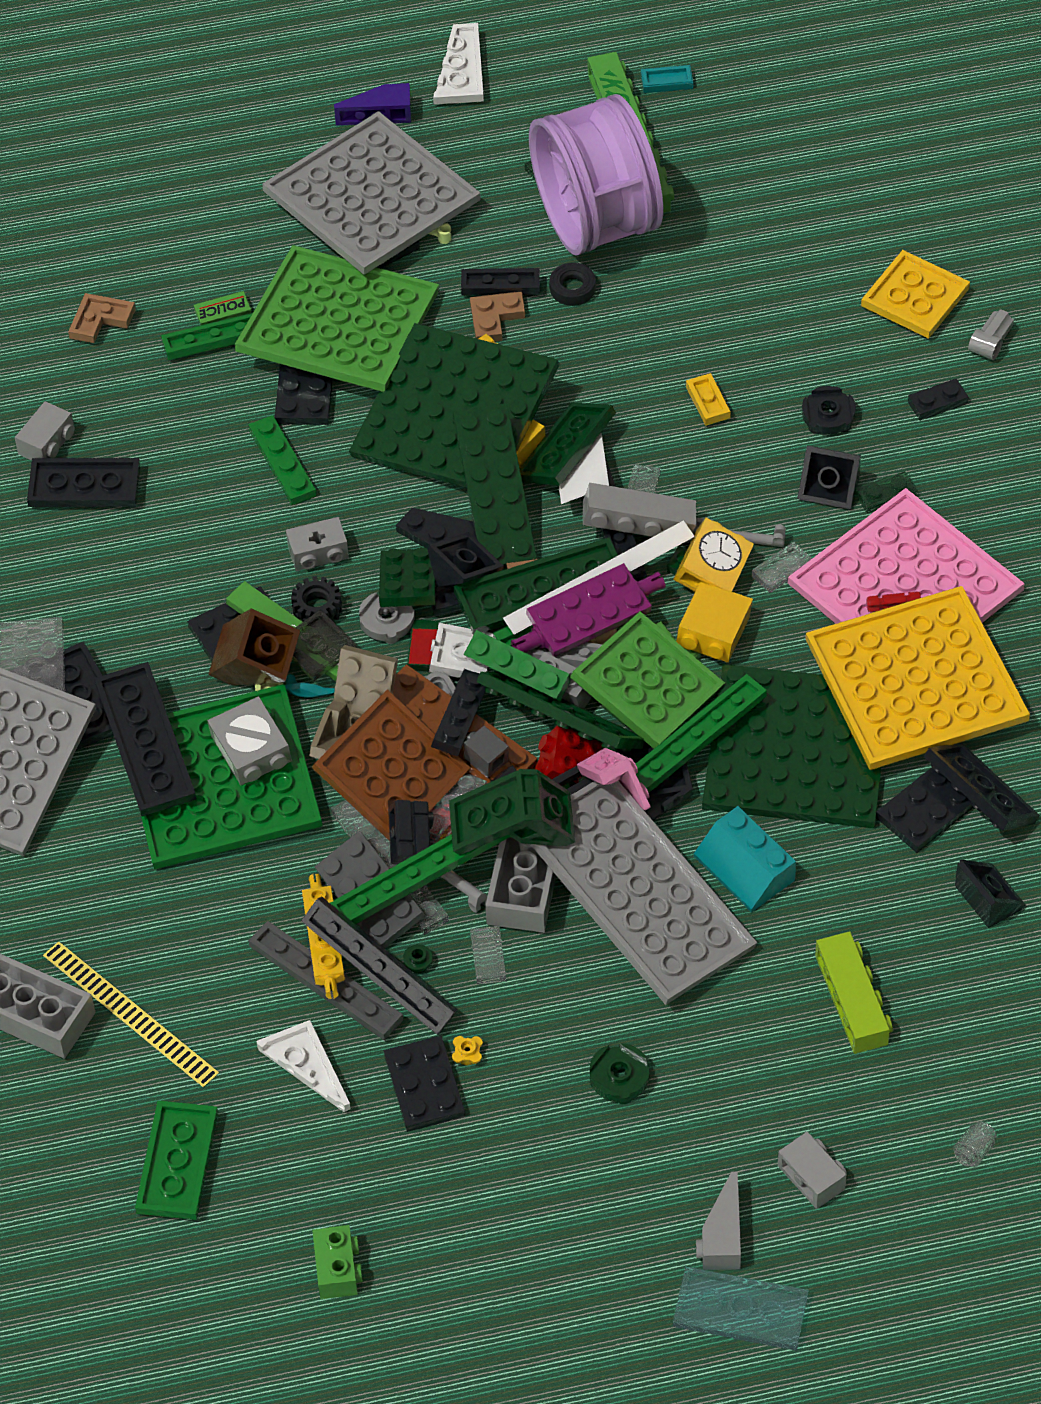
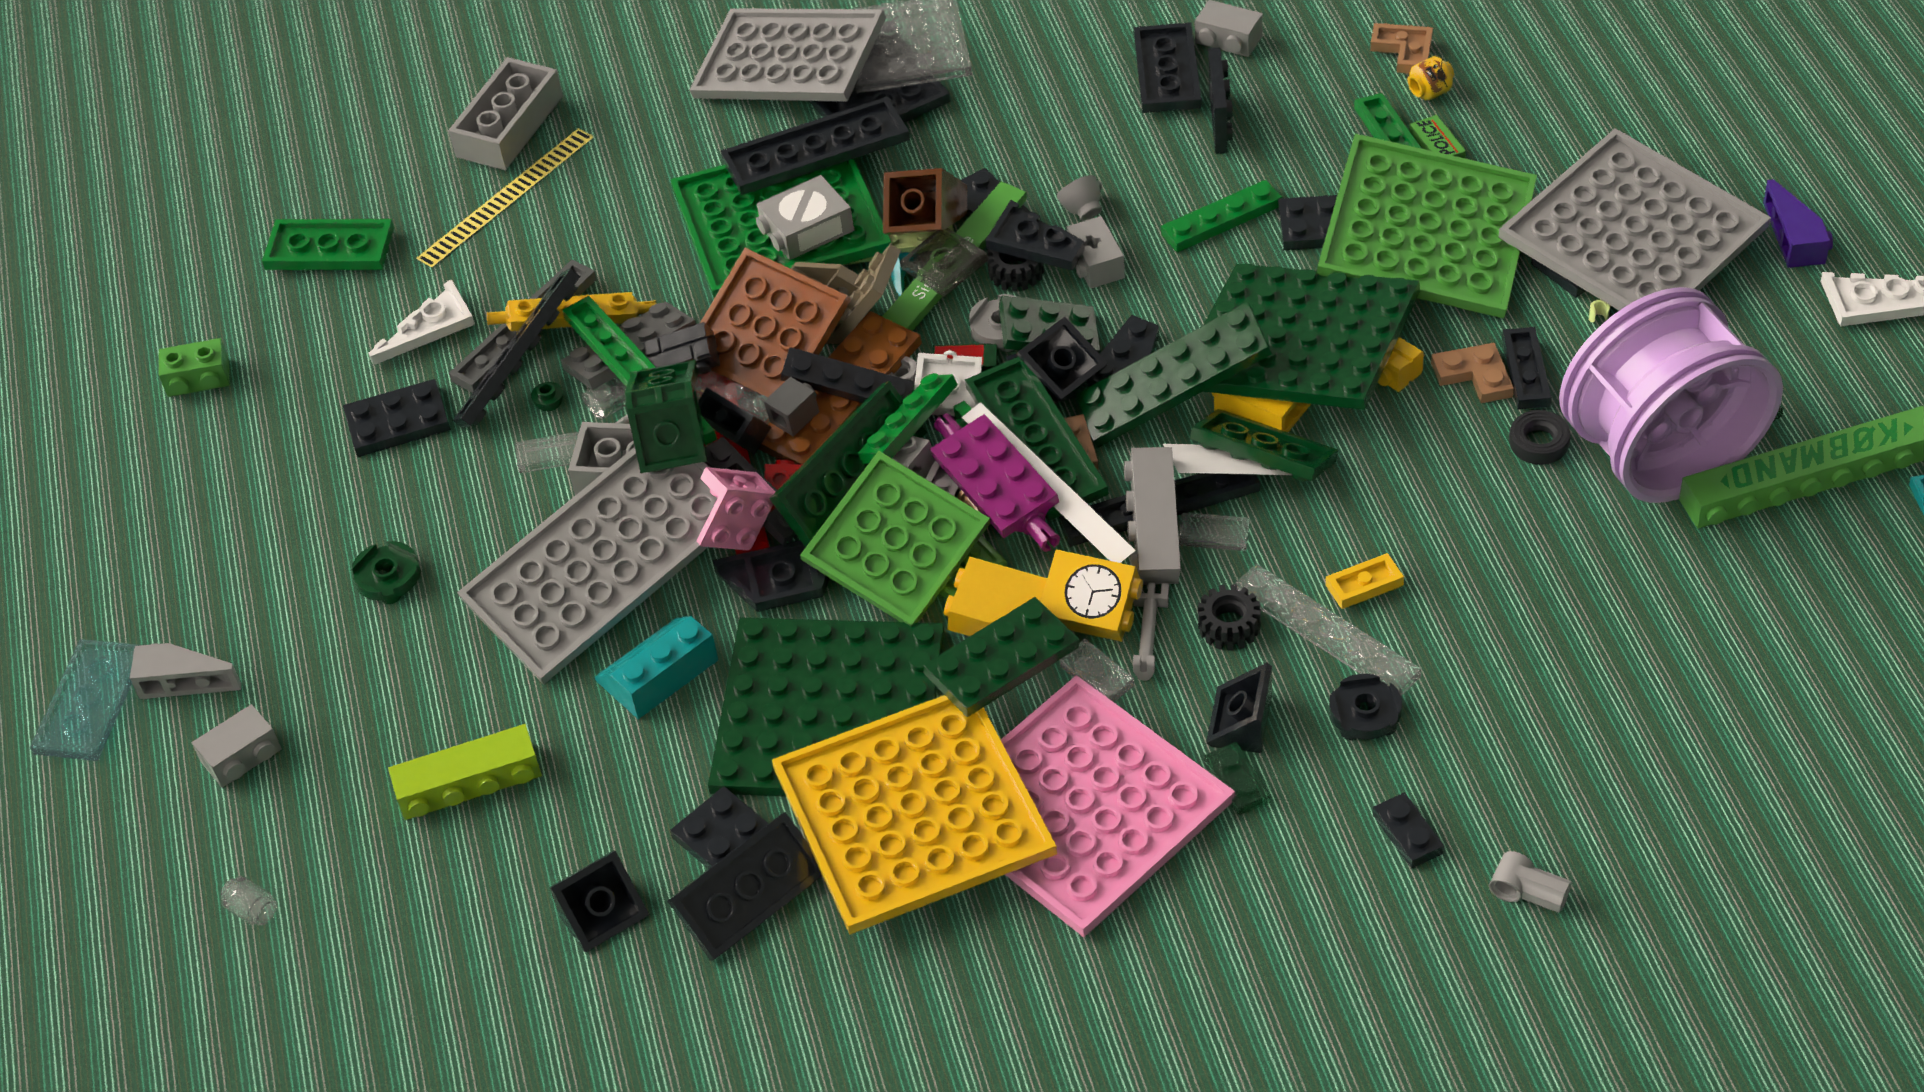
camera: 90 degrees right, 5 degrees down
yellow plate [452,1036,483,1065] -> none
green plate [636,674,767,793] -> none
yellow plate [861,250,970,339] -> none
red axle [866,591,921,613] -> none
none -> dark green plate [923,597,1079,717]
none -> black wing [986,200,1085,271]
none -> light grey piece [1057,175,1102,221]
none -> black tyre [1198,584,1261,651]
none -> black plate [1208,48,1233,154]
none -> clear plate [1234,564,1421,696]
none -> yellow head [1408,56,1454,101]

